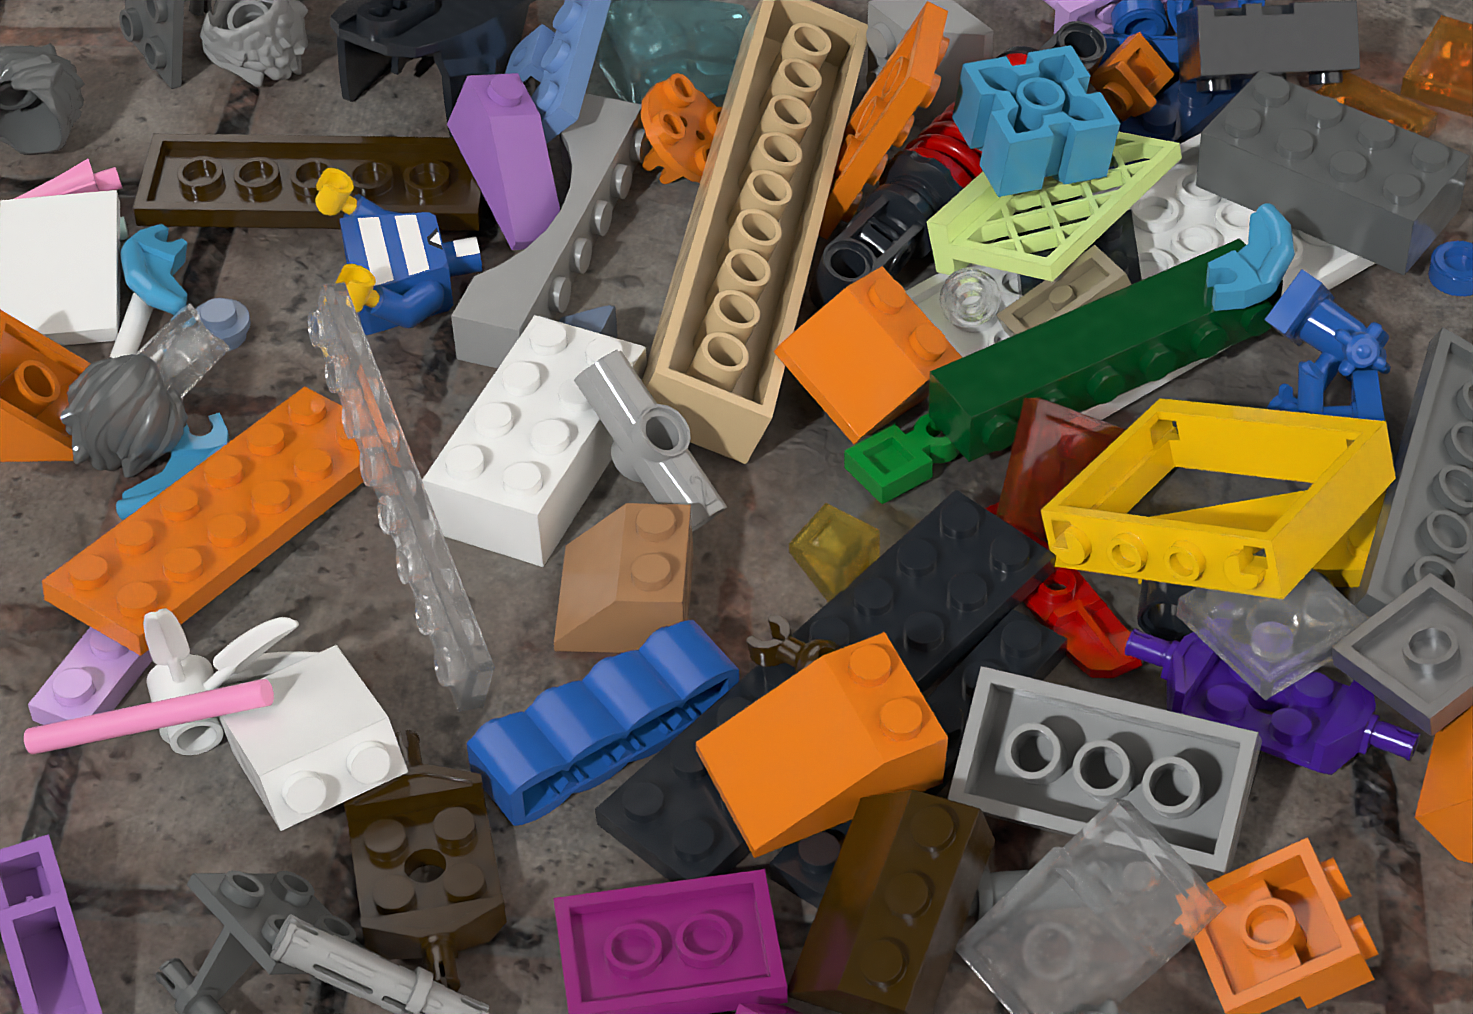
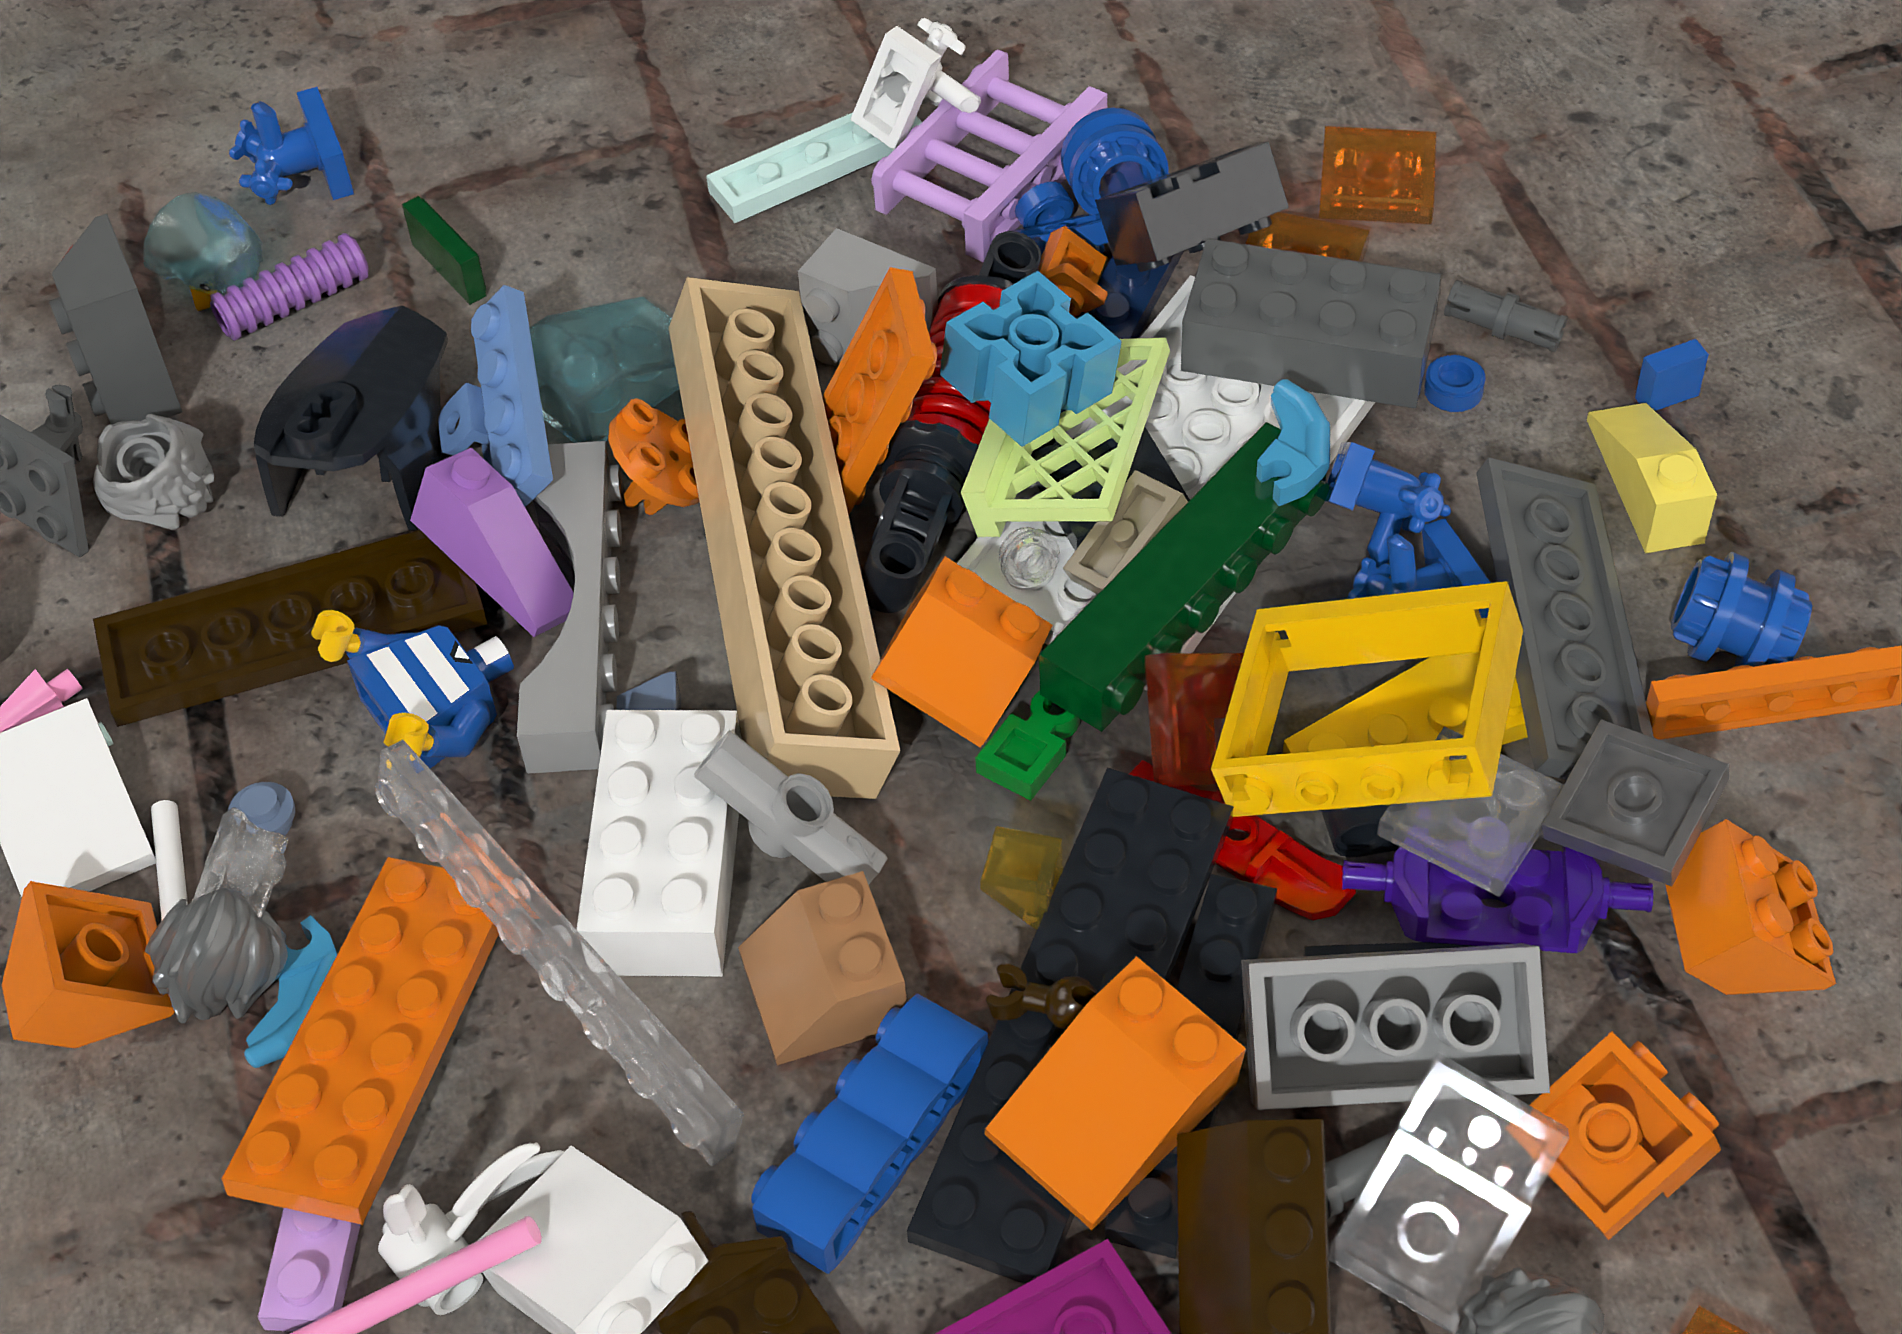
camera: 20 degrees left, 5 degrees up
dark azure piece [120,224,188,315] -> none

